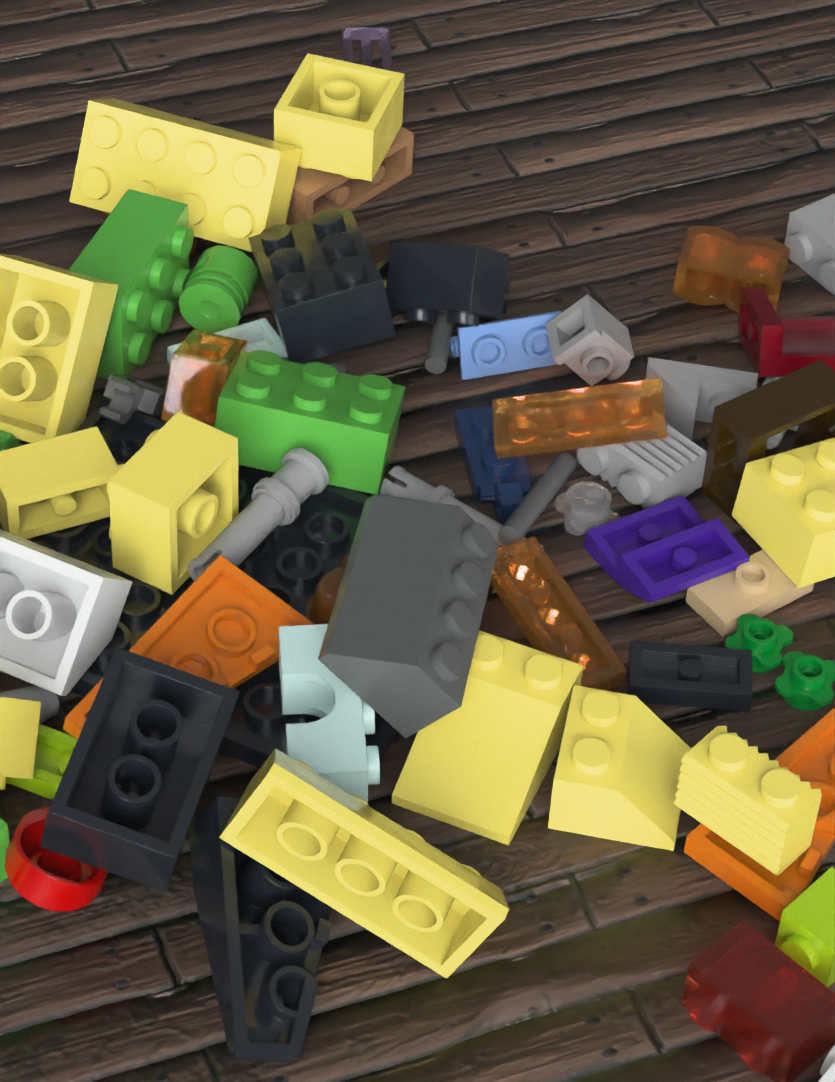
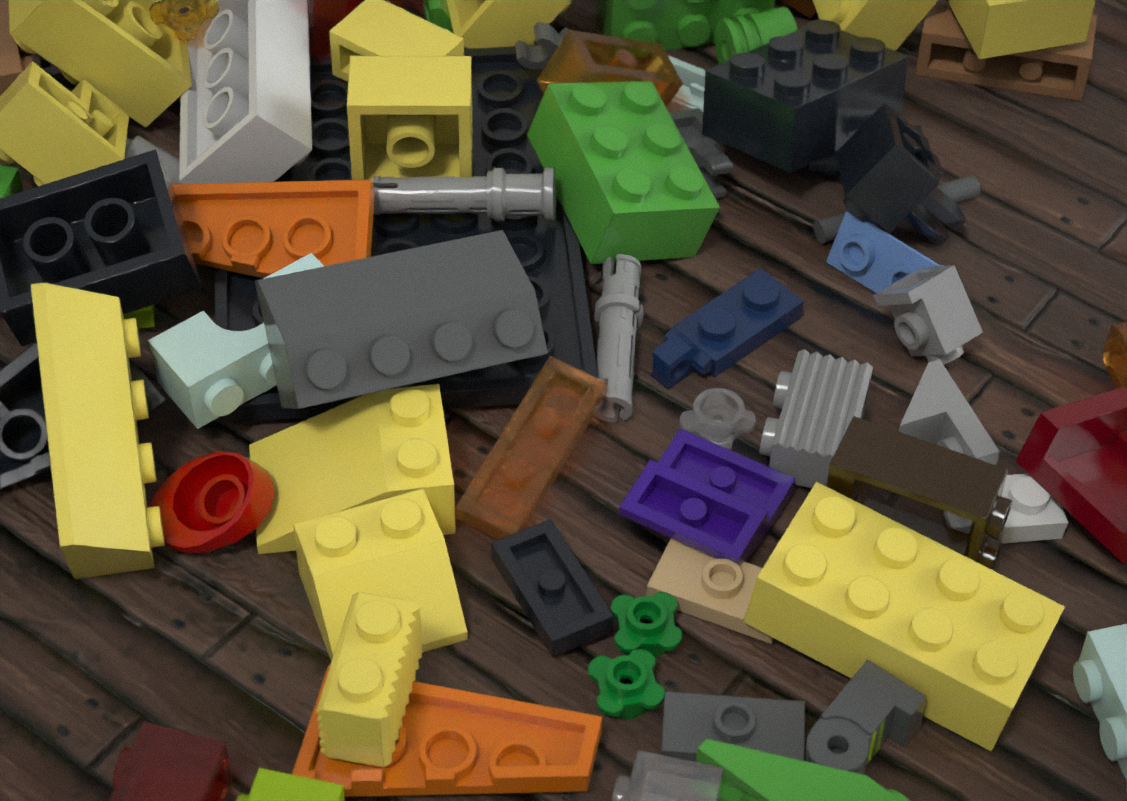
camera: 60 degrees right, 5 degrees up
clear orange plate [492,378,668,459] -> none
dark grey bar [498,453,576,547] -> none
none -> red hat [150,451,274,553]

